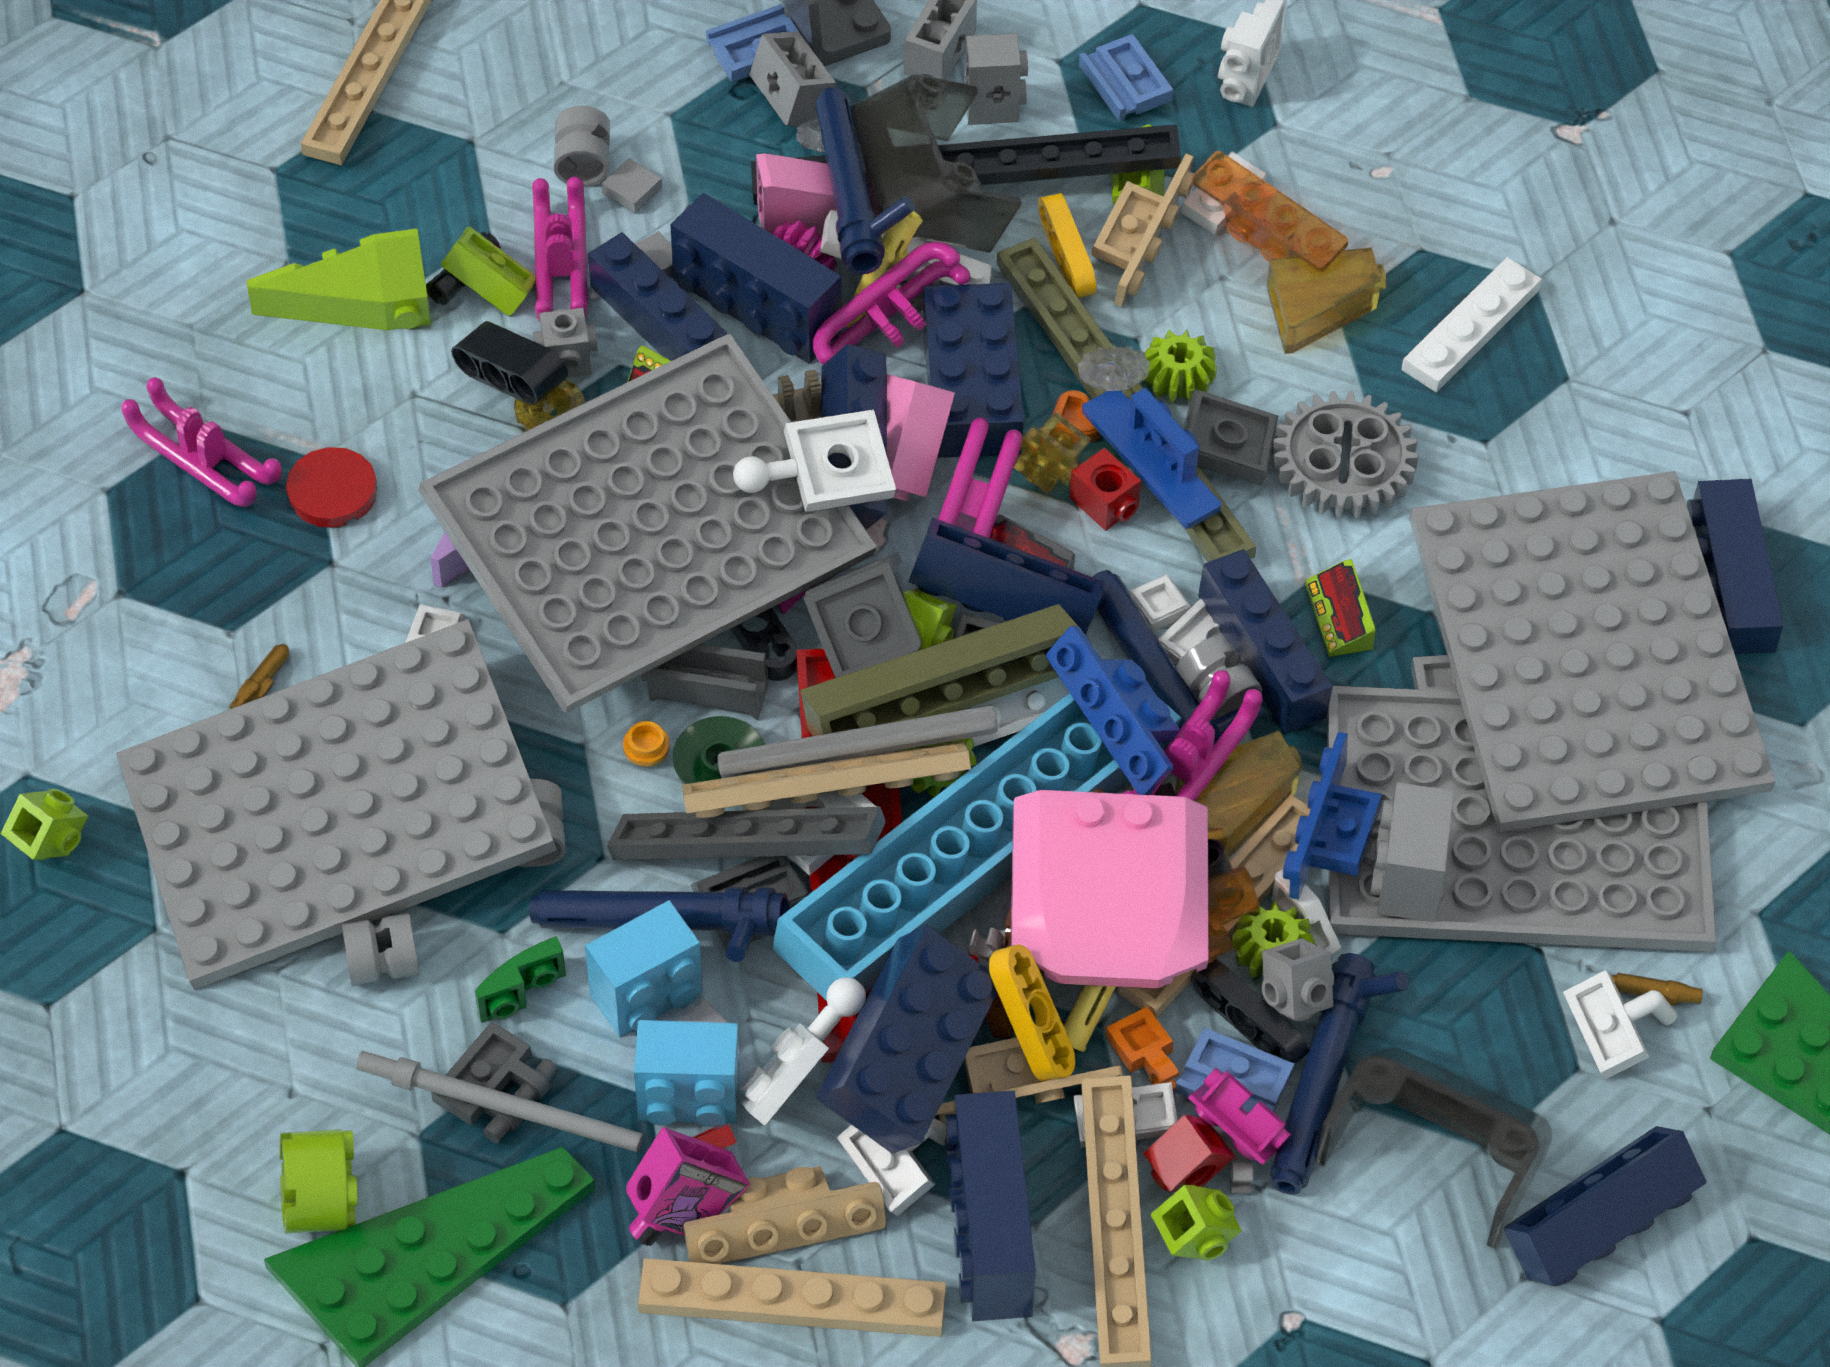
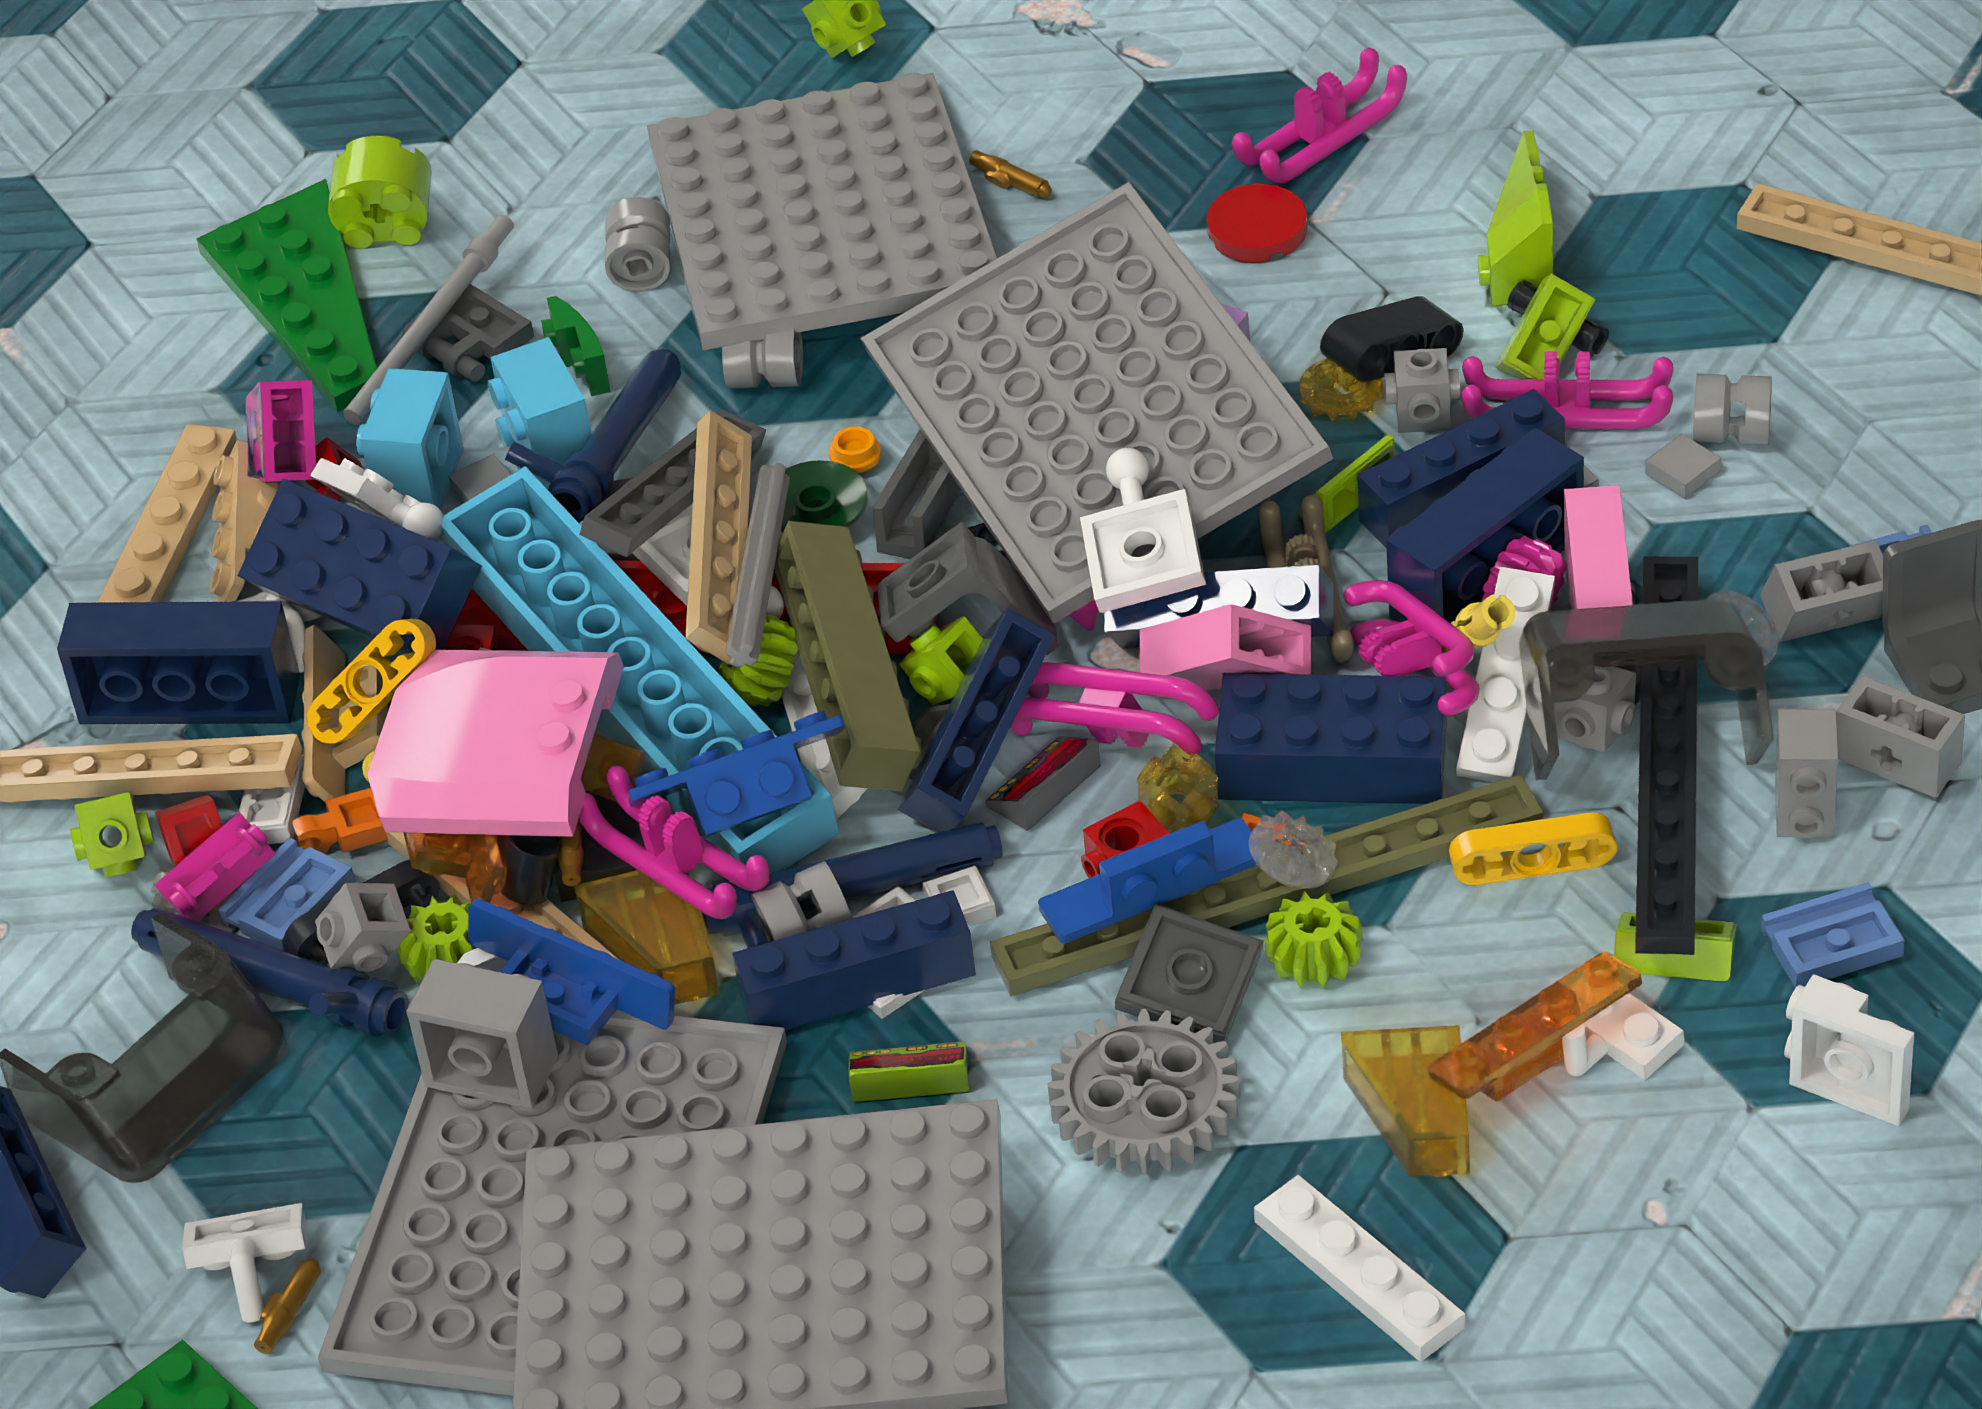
camera: 105 degrees right, 10 degrees down
dark blue cylinder [815,87,915,275] -> none
tan bracket [1091,153,1196,307] -> none

